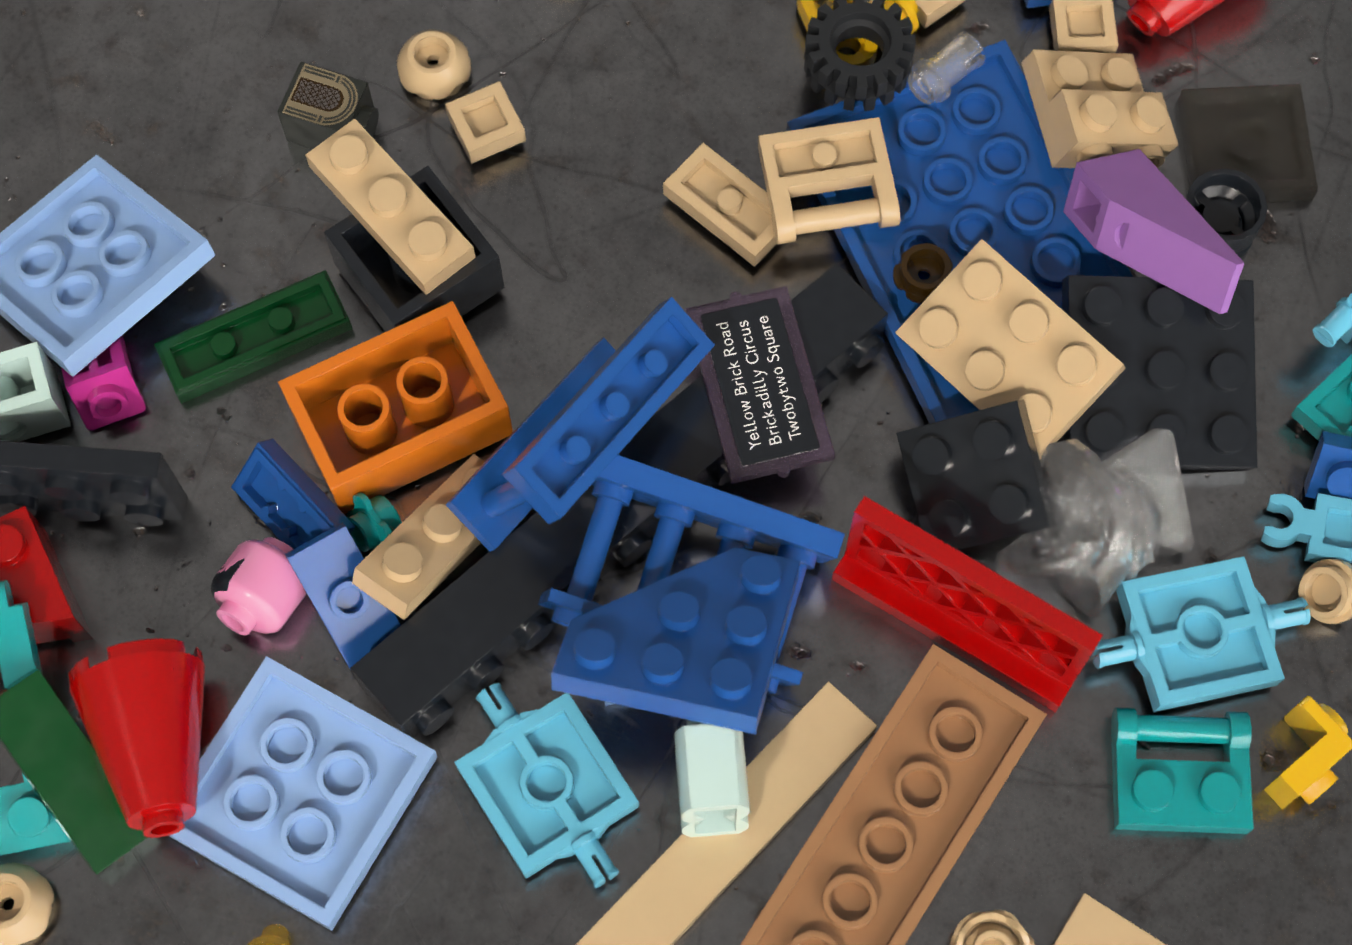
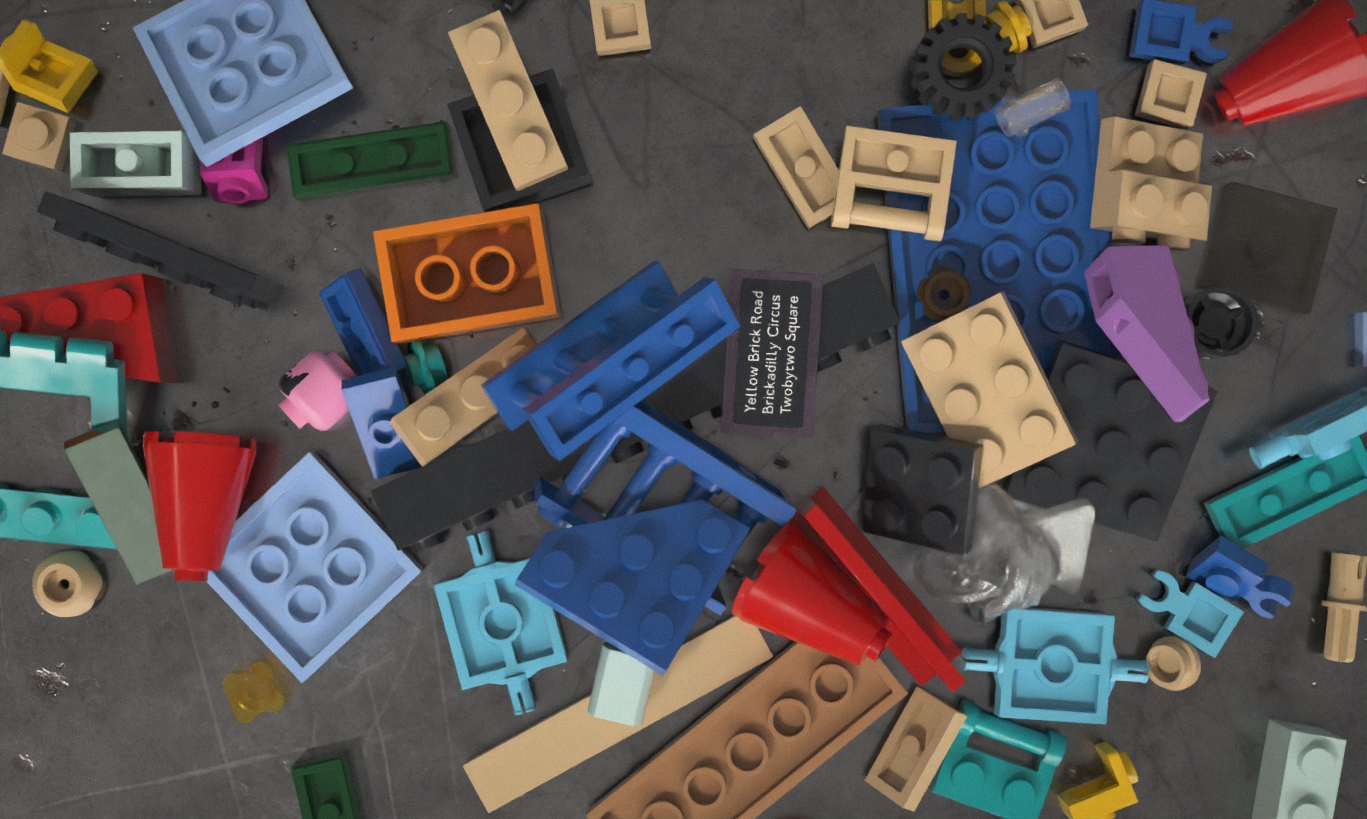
camera: 20 degrees right, 20 degrees up
none -> red cone [731,524,893,666]
none -> tan plate [864,686,967,812]

